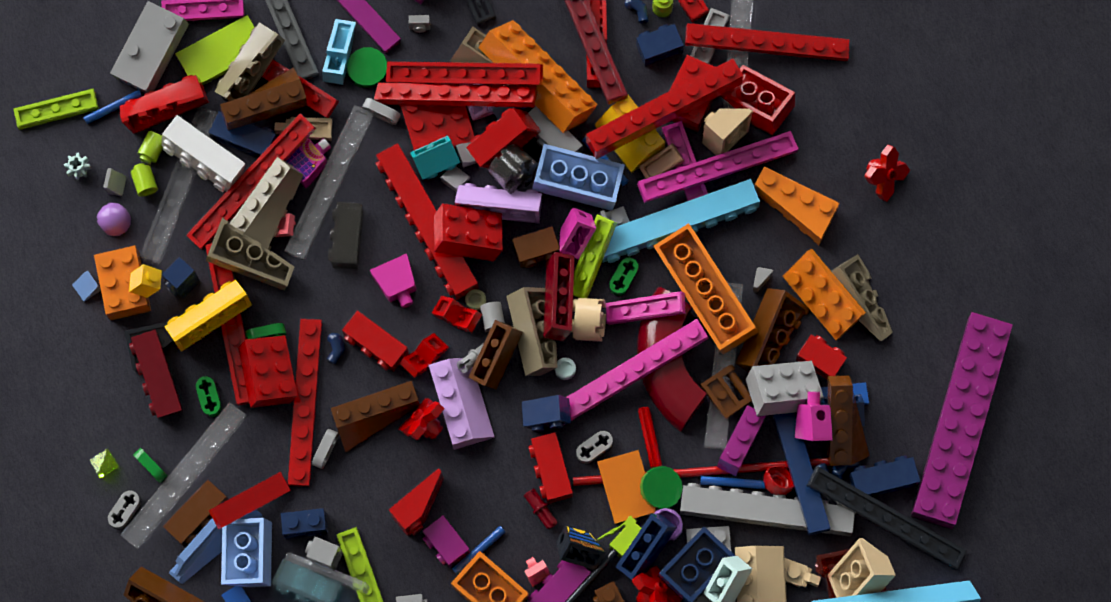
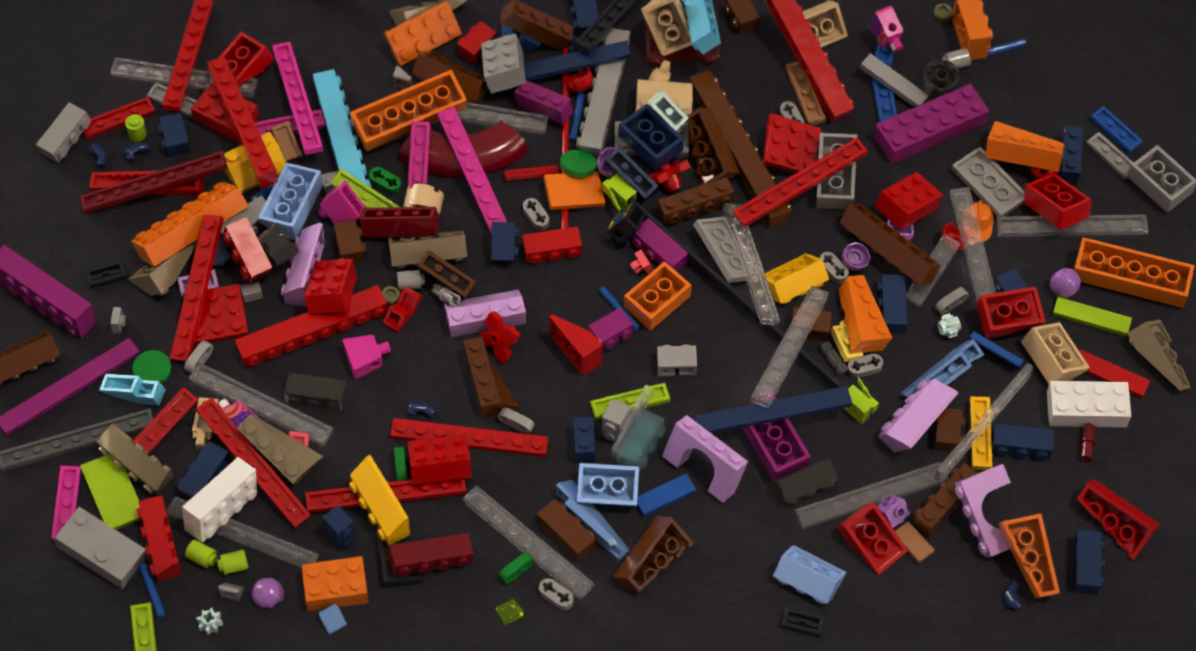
camera: 90 degrees left, 15 degrees down
yellow brick [129,264,162,298] -> none
green beam [196,376,222,417] -> none
dark tan wedge [206,217,294,291] -> none
red tile [208,472,291,529] -> none
reddish brown wedge [220,67,307,131] -> none
red brick [342,310,409,372] -> none
red plate [386,62,543,86] -> none
red slope [400,333,449,378] -> none
teal brick [410,136,460,180] -> none
light grey slope [441,167,470,193] -> none
dark red axle [524,488,557,529] -> none
light aqua tile [555,358,576,380] -> none
reddish brown plate [700,364,752,420] -> none
tan slope [702,109,752,155] -> none
orange wedge [754,167,839,245] -> none
dark pink torso [795,391,832,441] -> none

